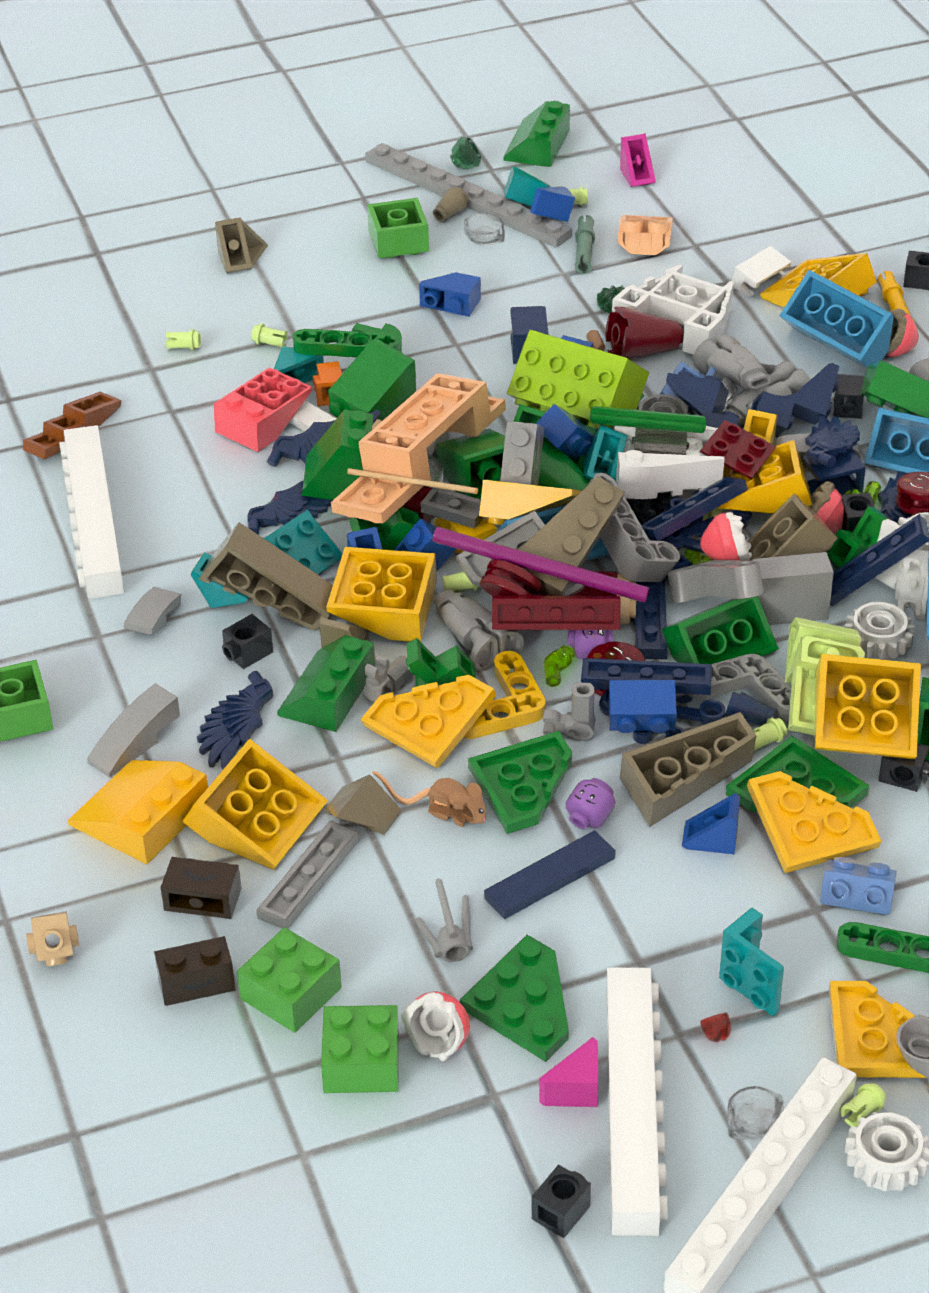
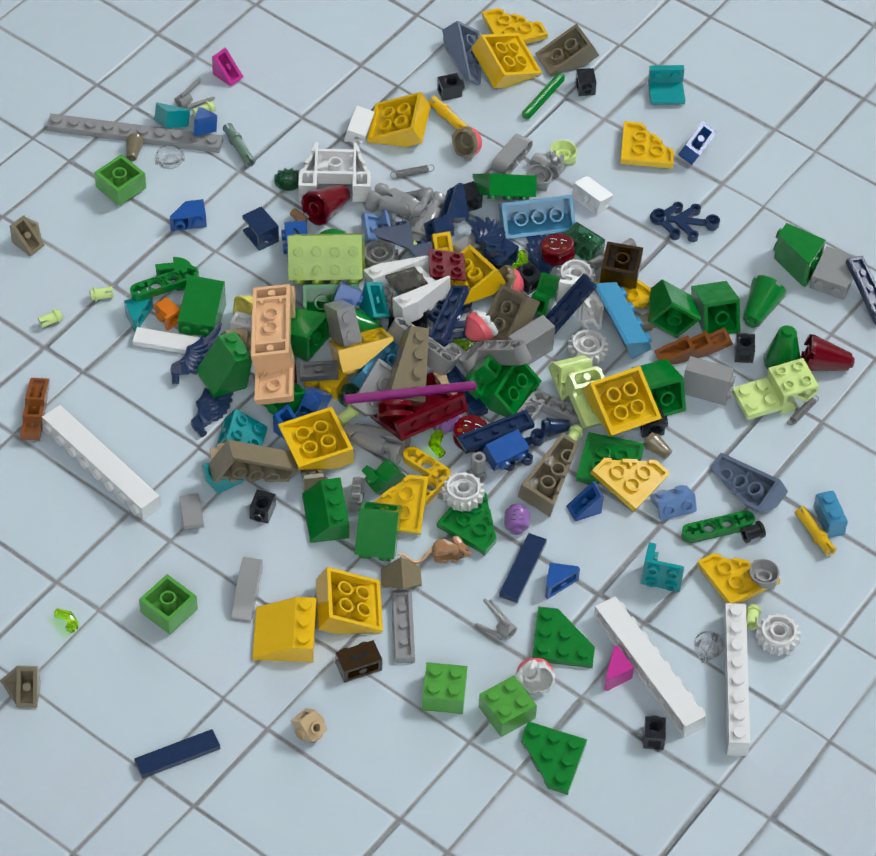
camera: 35 degrees left, 10 degrees up
dark brown brick [154,936,236,1006] -> none
dark blue animal [197,671,274,770] -> none
coral slope [214,367,312,452] -> none
tan piece [348,468,478,494] -> none
clear green cone [450,136,482,169] -> none
green slope [503,101,570,167] -> none
green axle [590,406,706,433] -> none
light nougat slope [618,214,673,255] -> none
clear red hinge [700,1012,732,1042] -> none
dark azure slope [779,270,894,369] -> none
none -> light grey plant [174,77,215,109]
none -> green slope [355,501,402,561]
none -> light grey piece [390,164,434,179]
none -> white gear [442,472,485,512]
none -> green brick [464,354,502,400]
none -> green plate [521,721,587,795]
none -> blue slope [545,563,580,599]
none -> dark tan cone [644,432,672,459]

